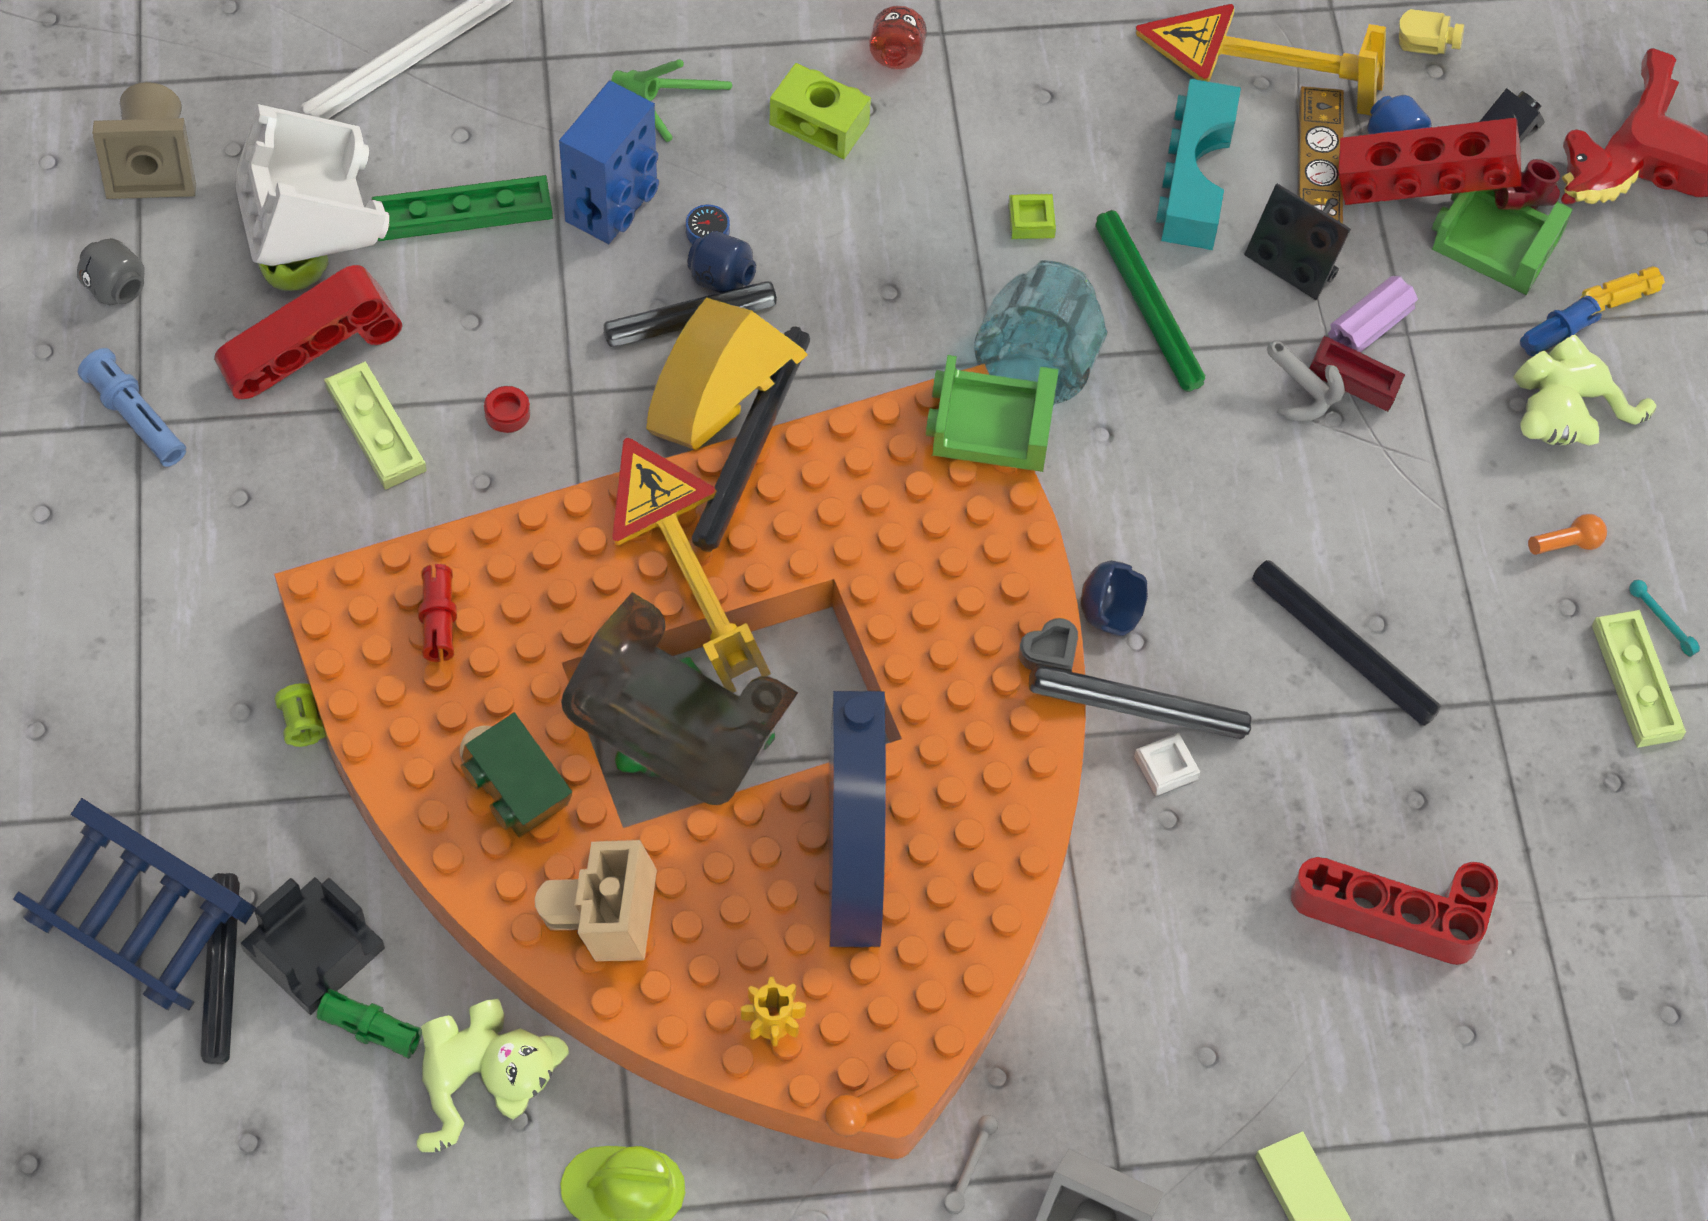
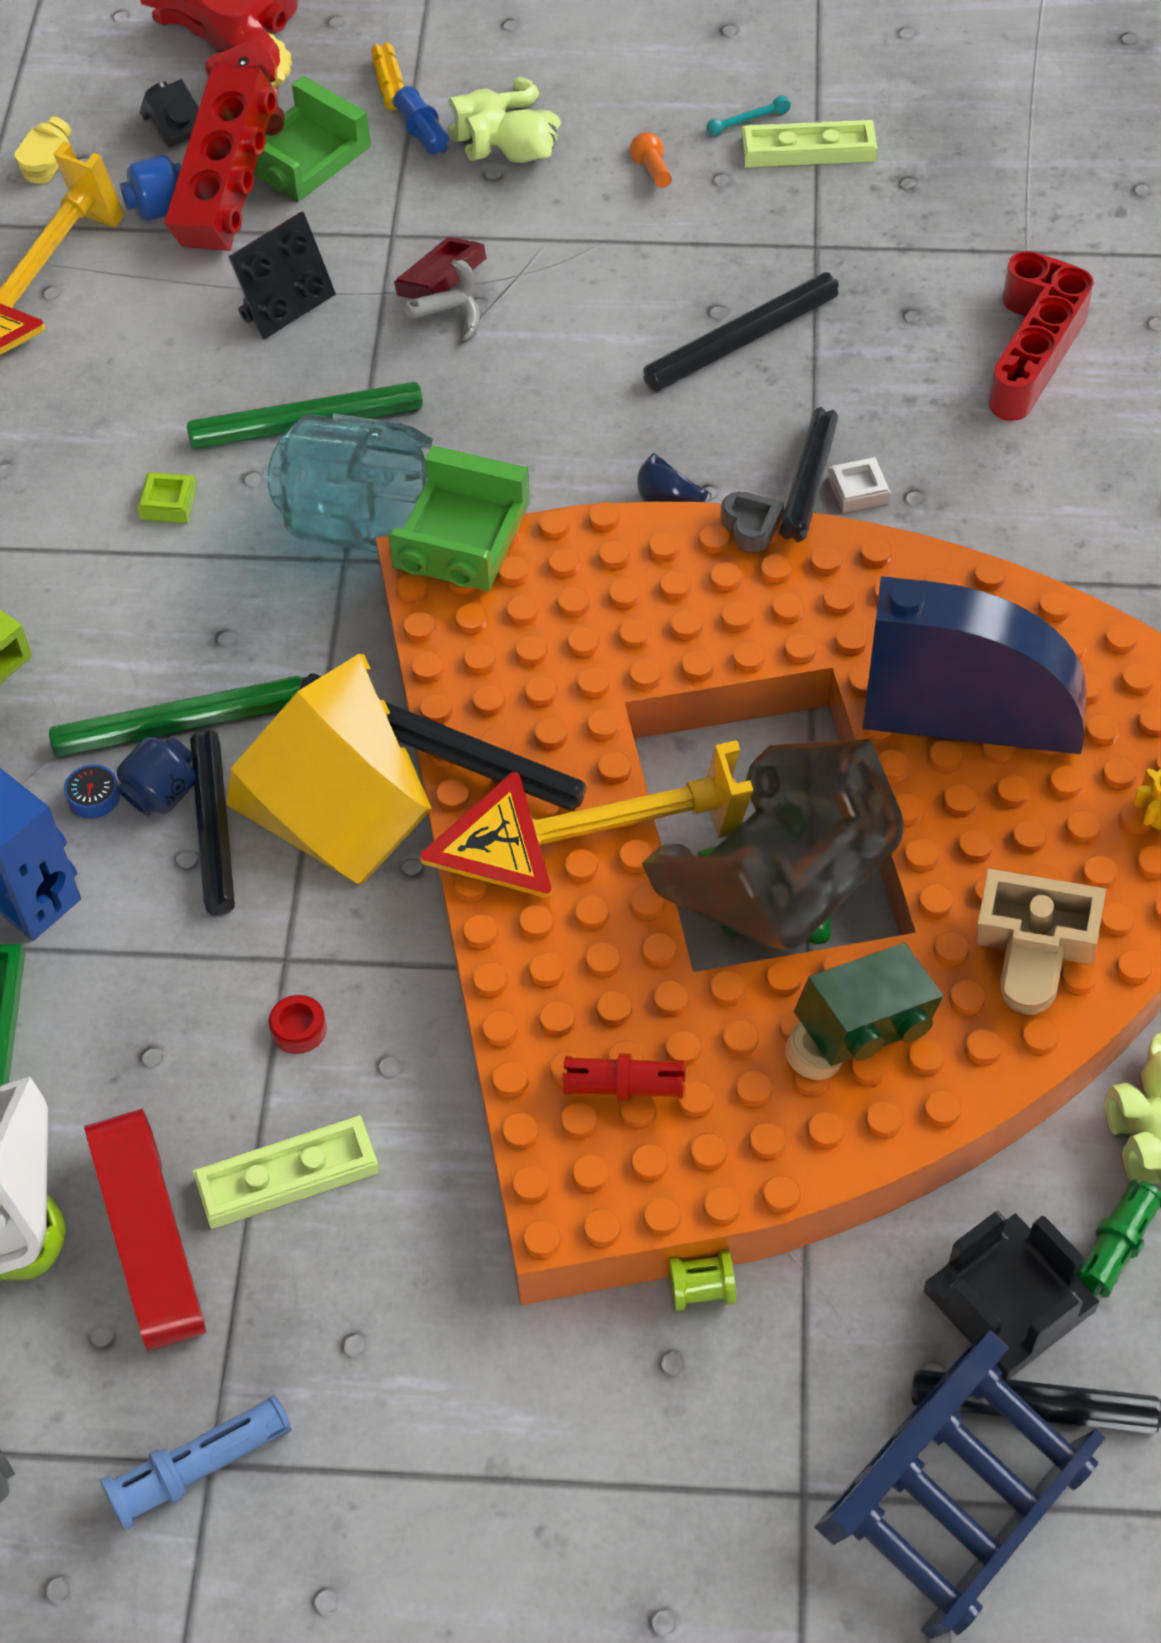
camera: 75 degrees left, 5 degrees down
teal arch [1156,79,1241,250] -> none
tile [1298,86,1344,224] -> none
lavender axle [1328,276,1418,352] -> none
none -> green axle [49,676,302,757]

